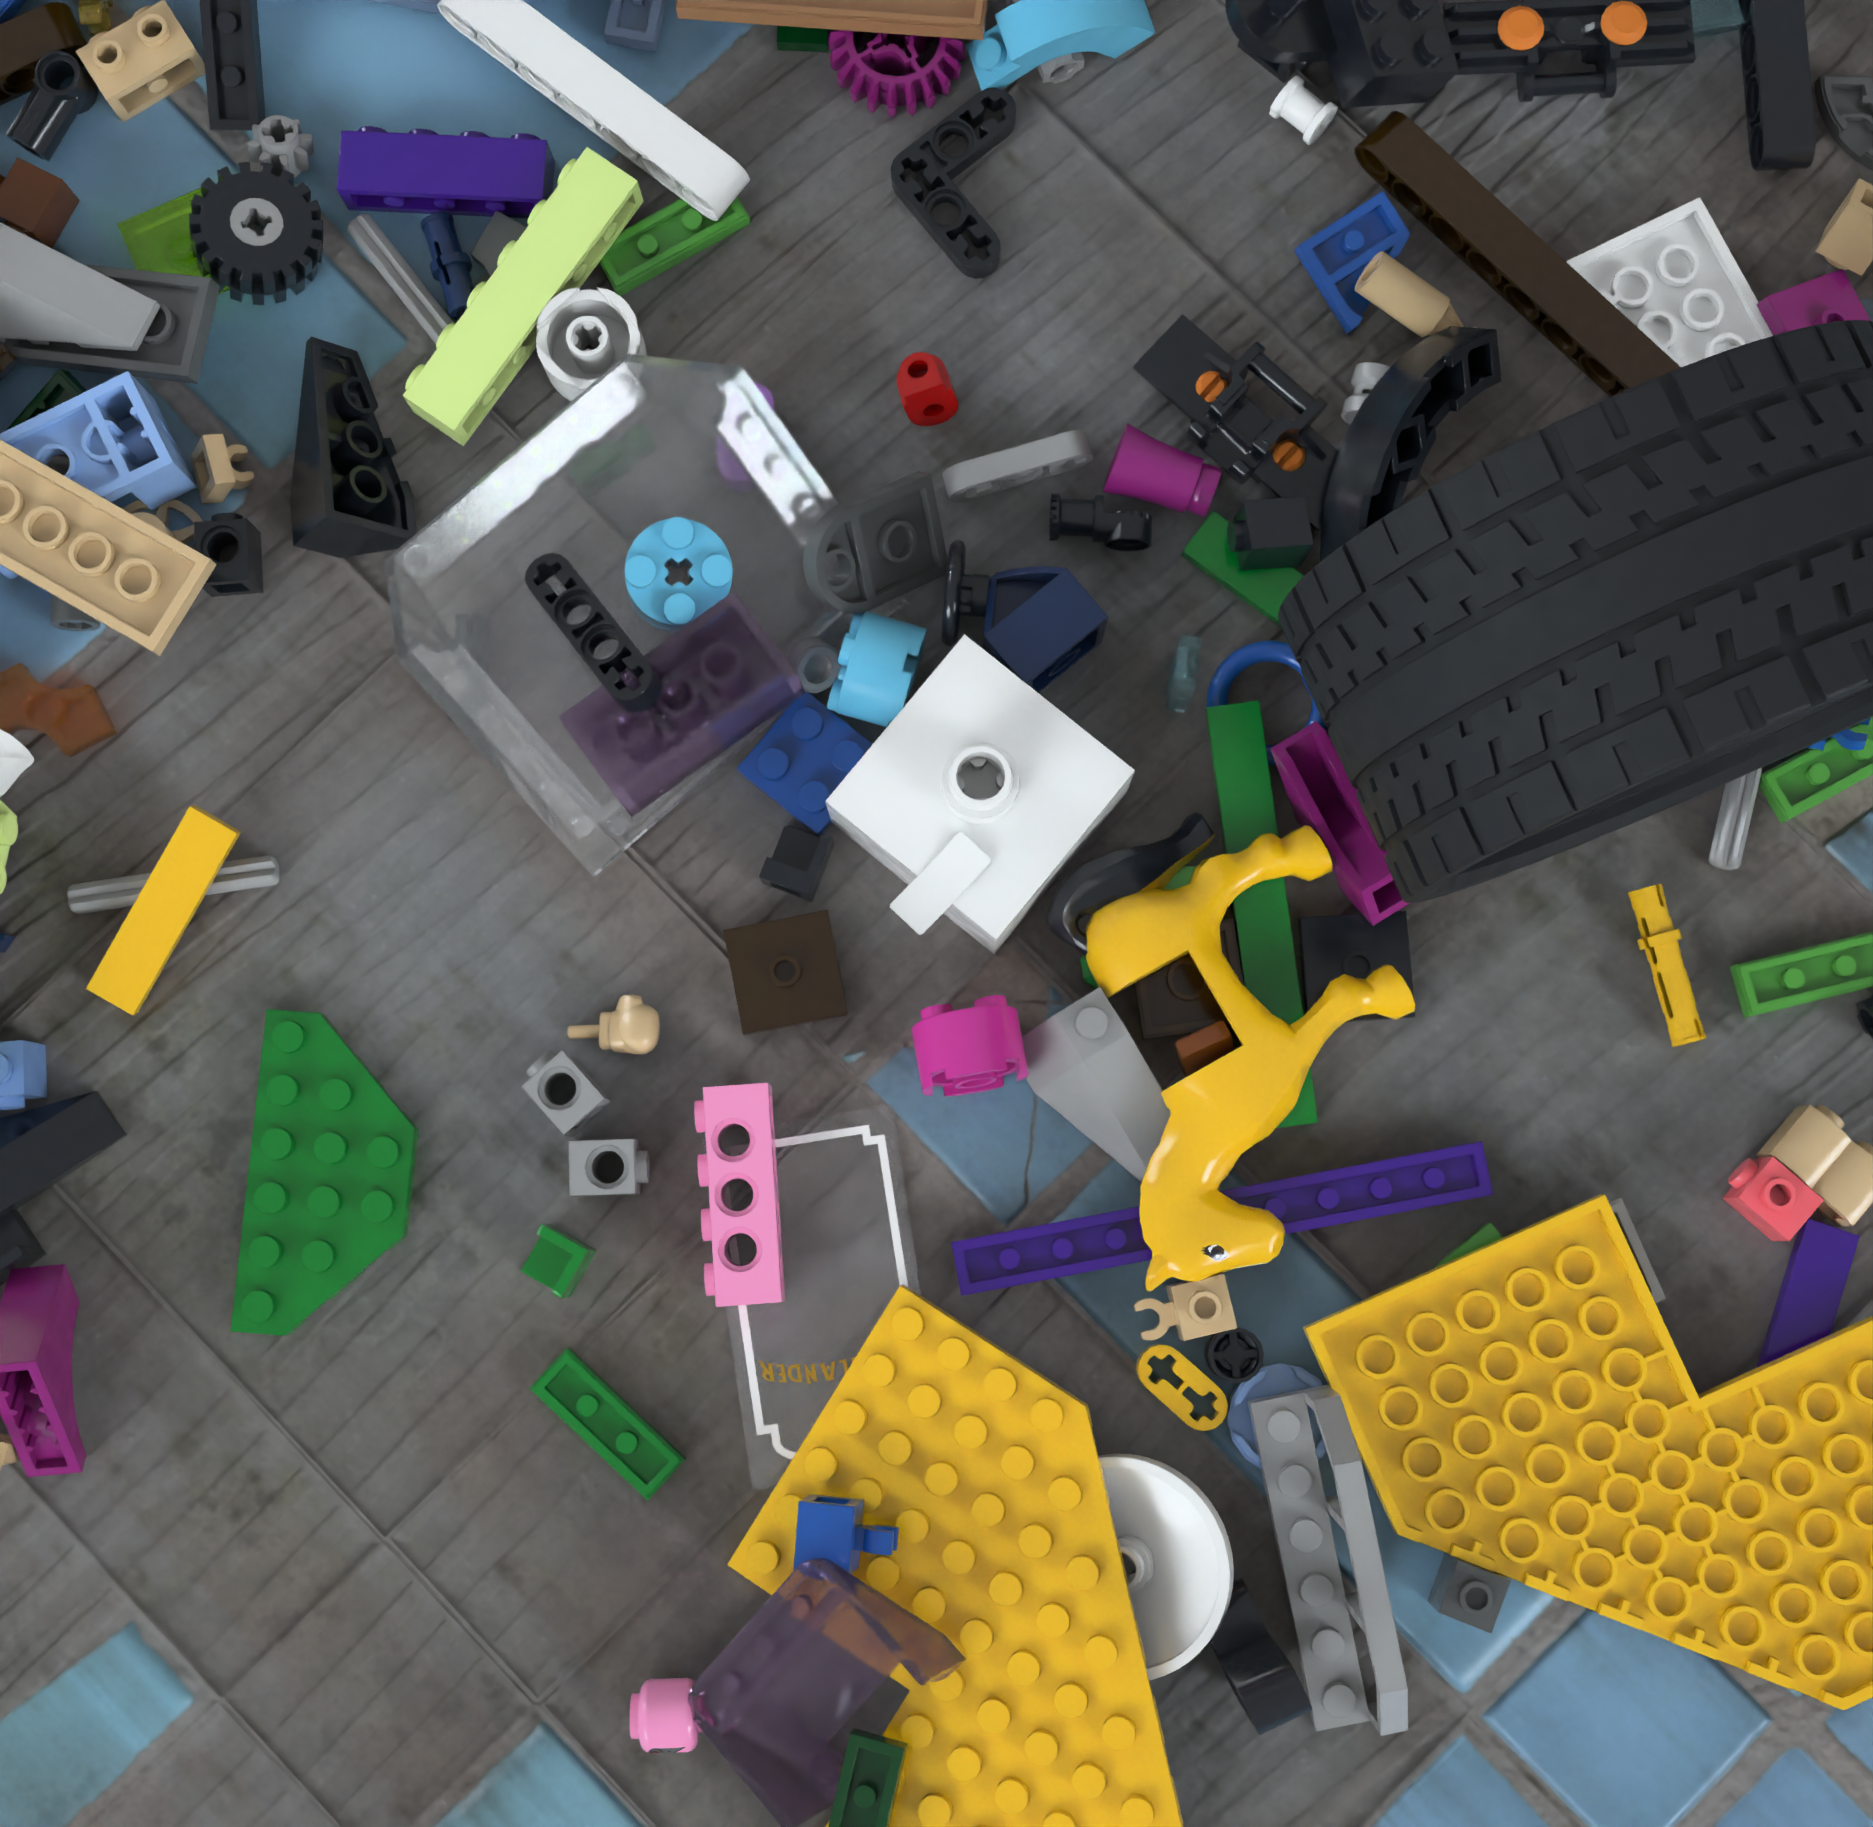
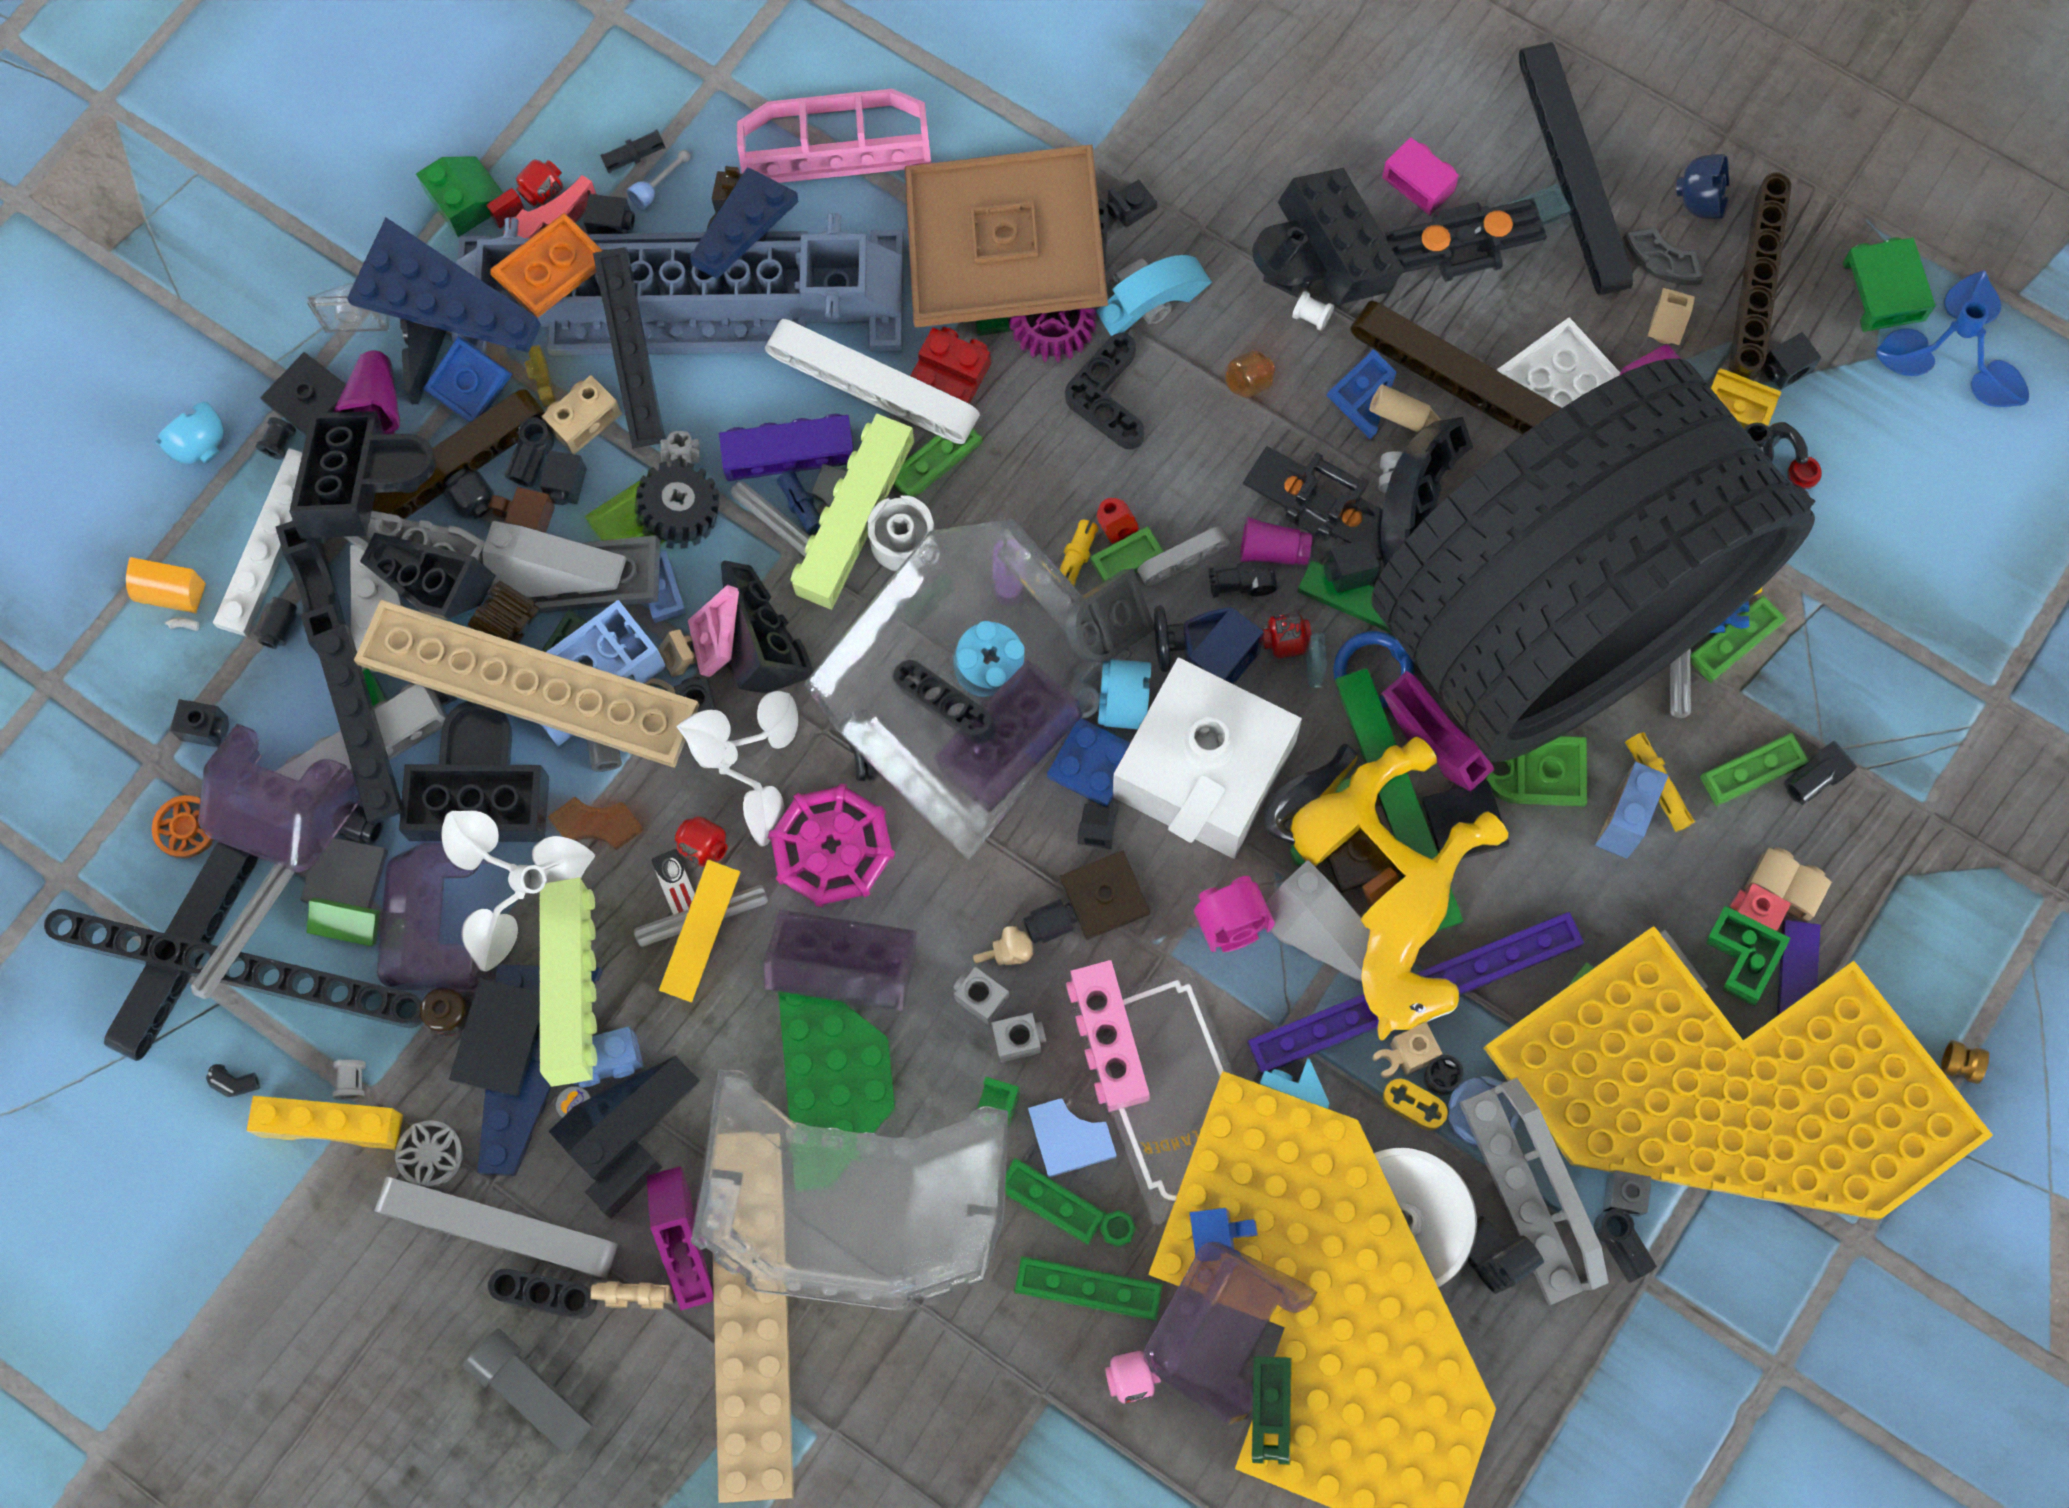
camera: 10 degrees left, 10 degrees down
none -> black brick [539,450,587,505]
none -> medium blue plate [648,550,686,623]
none -> sticker [651,849,695,915]
none -> red head [675,816,728,867]
none -> white plant [677,691,798,847]
none -> bright pink wing [688,585,739,677]
none -> clear windscreen [691,1069,1008,1310]
none -> tan plate [710,1130,794,1503]
none -> clear purple brick [764,909,917,1011]
none -> dark pink plate [768,783,895,908]
none -> red plate [910,327,991,404]
none -> green tile [1014,1256,1163,1321]
none -> black brick [1023,899,1077,944]
none -> light blue tile [1028,1098,1116,1178]
none -> yellow pin [1055,519,1099,587]
none -> bright green tile [1090,526,1164,582]
none -> green tile [1100,1210,1136,1248]
none -> clear orange head [1225,350,1275,398]
none -> medium azure slope [1260,1058,1329,1109]
none -> red head [1262,612,1312,658]
none -> bright green tile [1484,736,1587,807]
none -> black piece [1594,1209,1657,1283]
none -> medium blue brick [1595,761,1668,859]
none -> green brick [1706,906,1791,1007]

